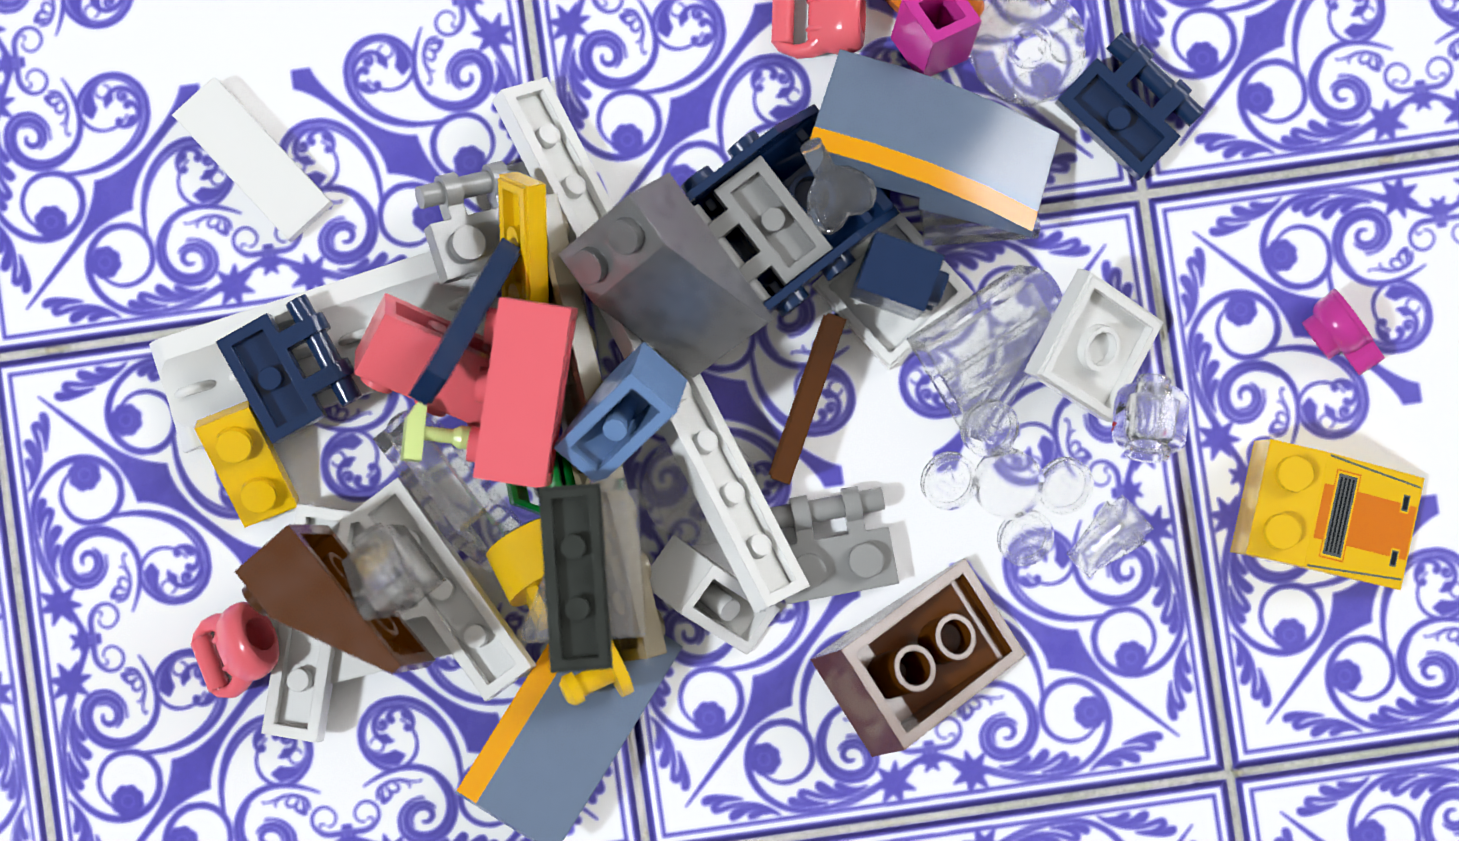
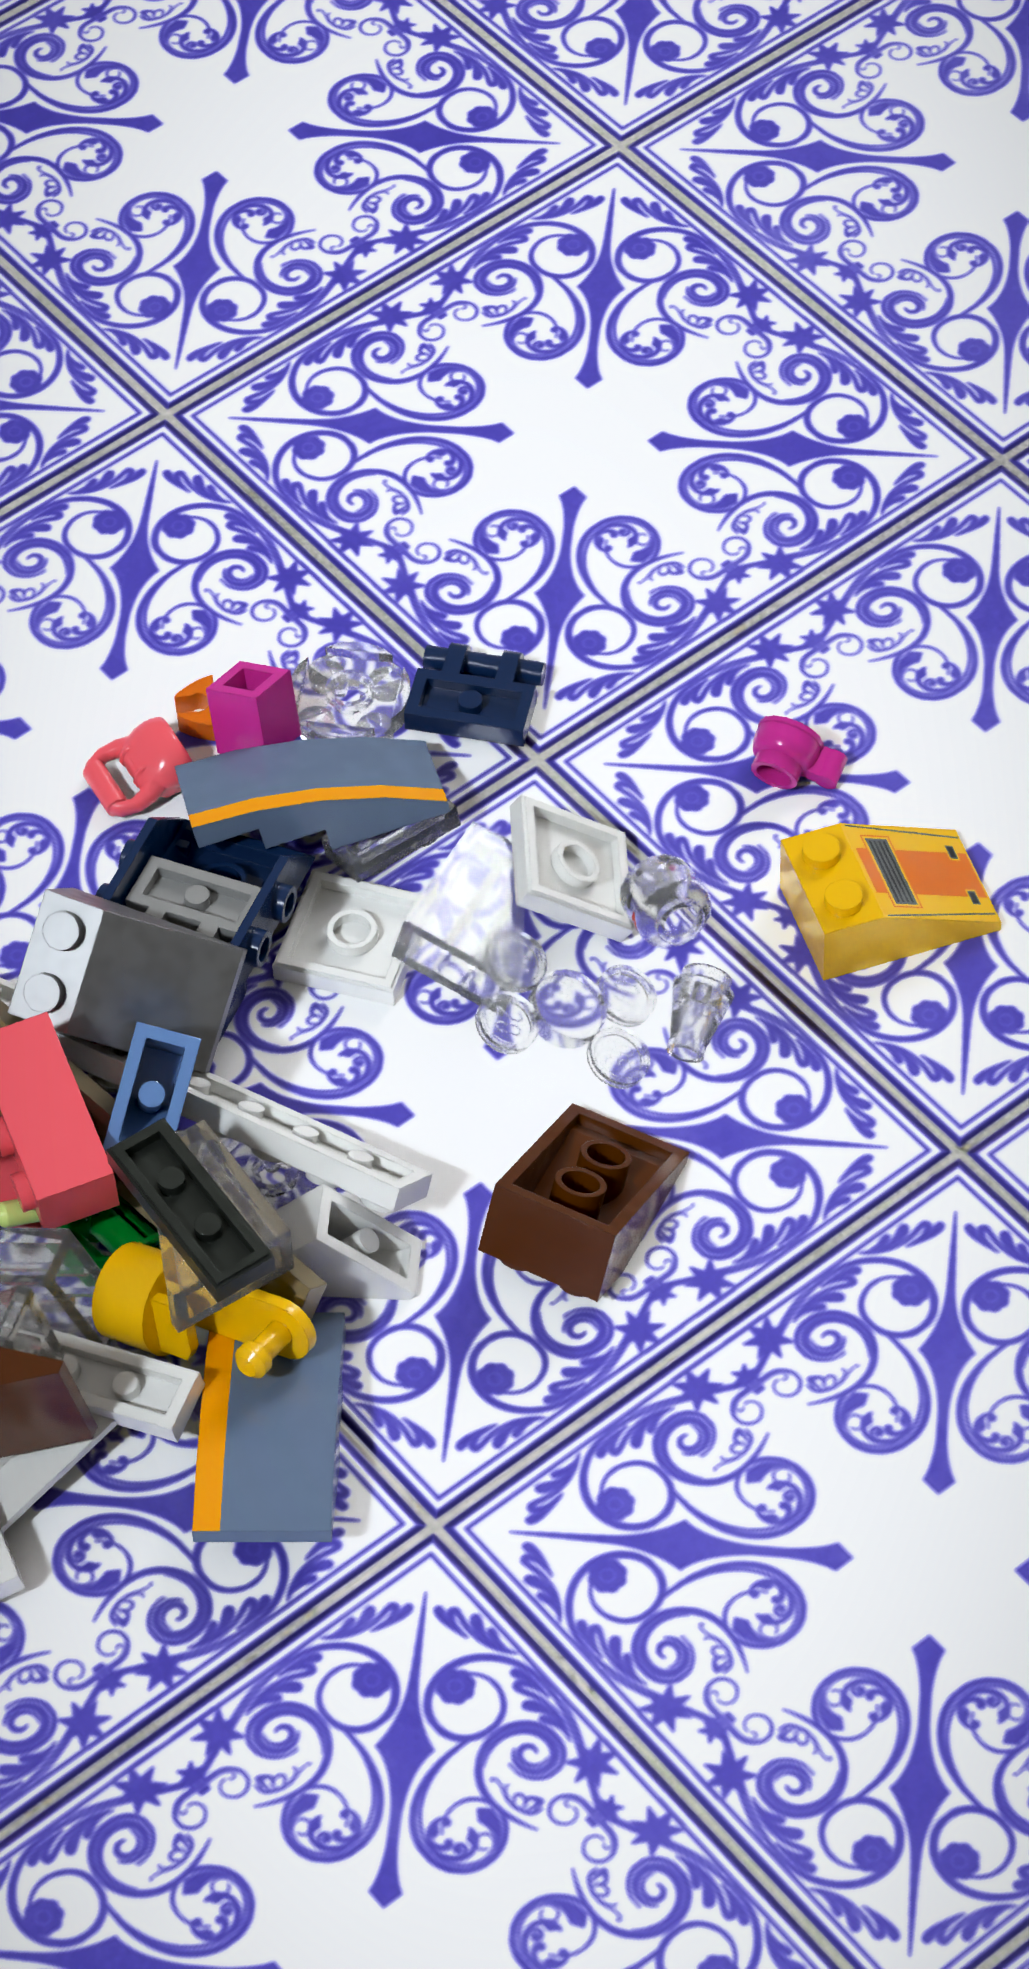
camera: 30 degrees left, 35 degrees down
reddish brown tile [768,313,847,485] -> none
light grey plate [770,486,899,604] -> none
clear rock [800,137,877,235] -> none
dark blue brick [849,231,950,321] -> none

